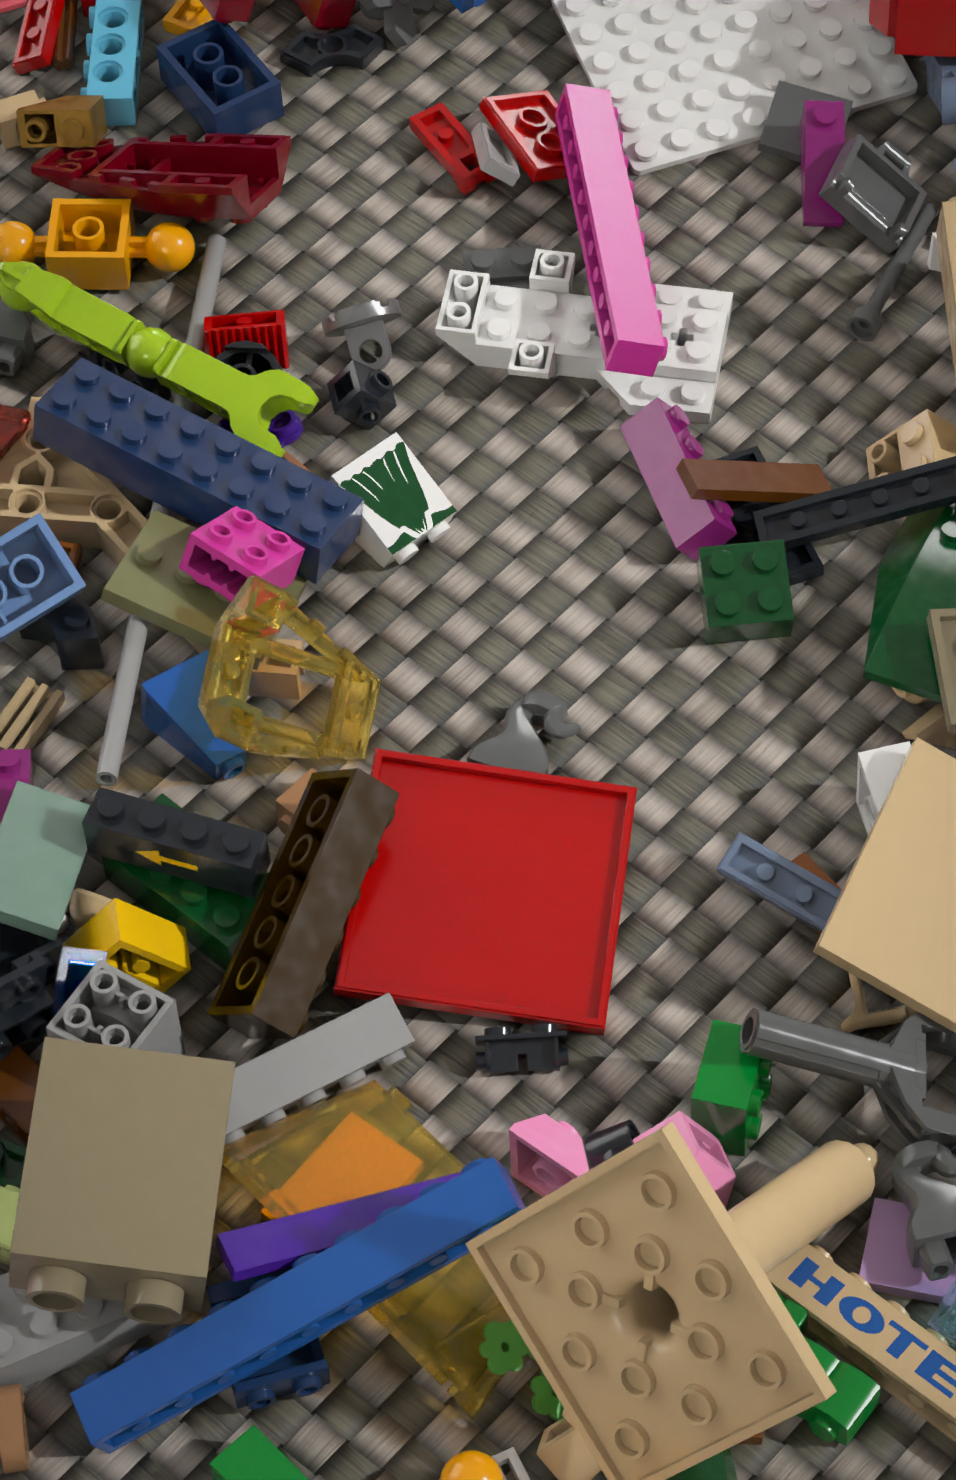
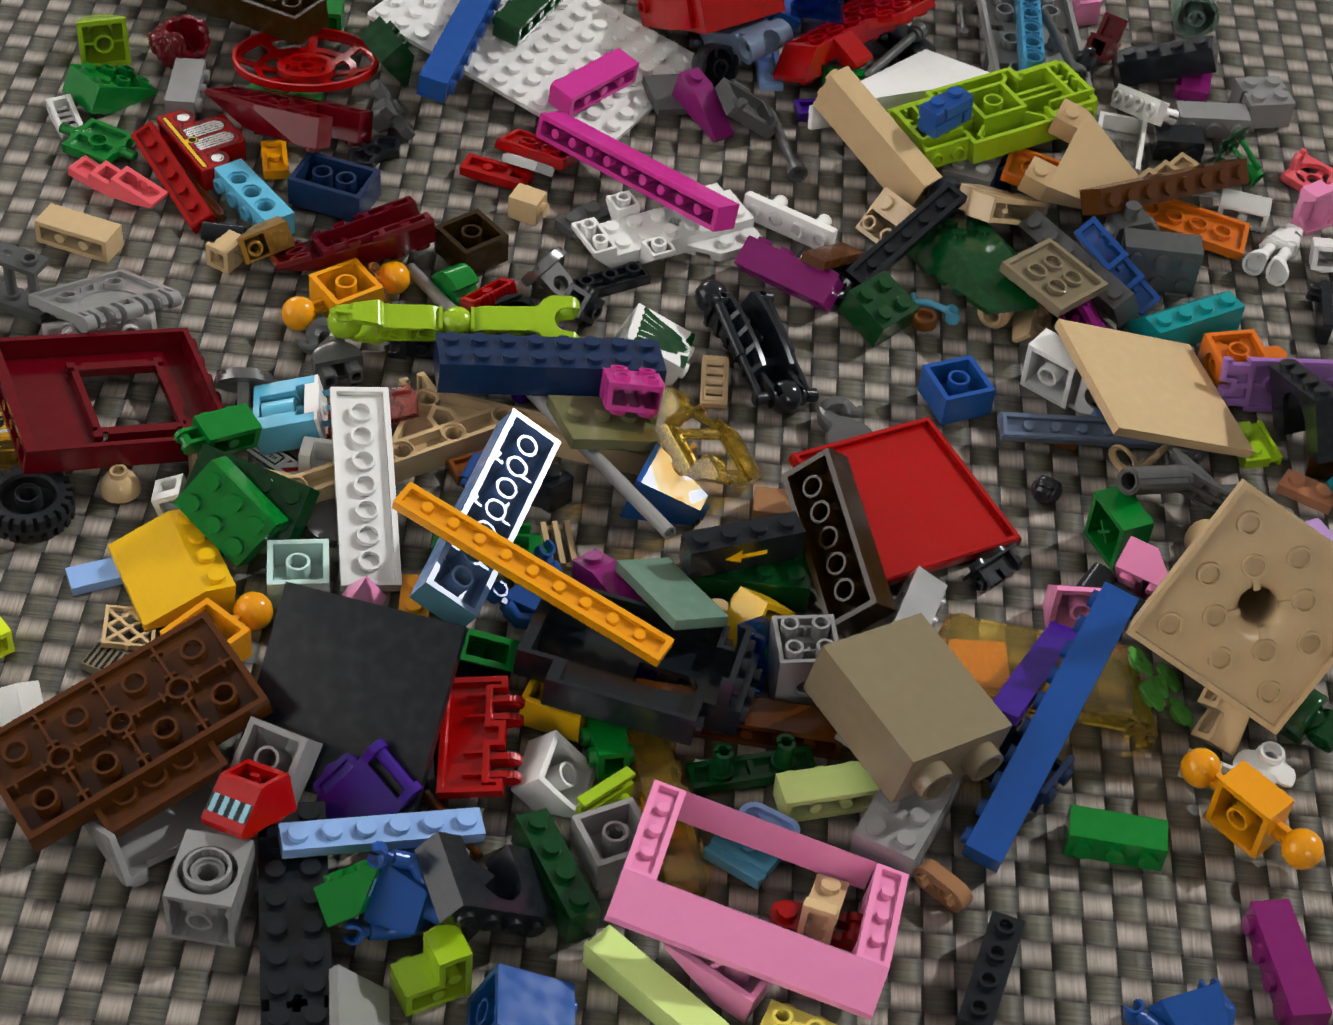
camera: 45 degrees left, 10 degrees down
none -> black cylinder [201,221,247,242]
none -> clear orange hinge [369,262,392,304]
none -> green brick [431,263,479,307]
none -> dark brown brick [435,208,509,274]
none -> tan brick [508,183,549,226]
none -> dark pink brick [548,48,639,116]
none -> black tile [572,261,651,298]
none -> black cylinder [691,42,739,88]
none -> black piece [694,279,819,415]
none -> tan slope [699,355,729,409]
none -> white plate [743,191,838,249]
none -> medium azure piece [910,292,960,325]
none -> dark orange tile [911,307,938,332]
none -> blue brick [918,355,996,425]
none -> black piece [1031,475,1063,505]

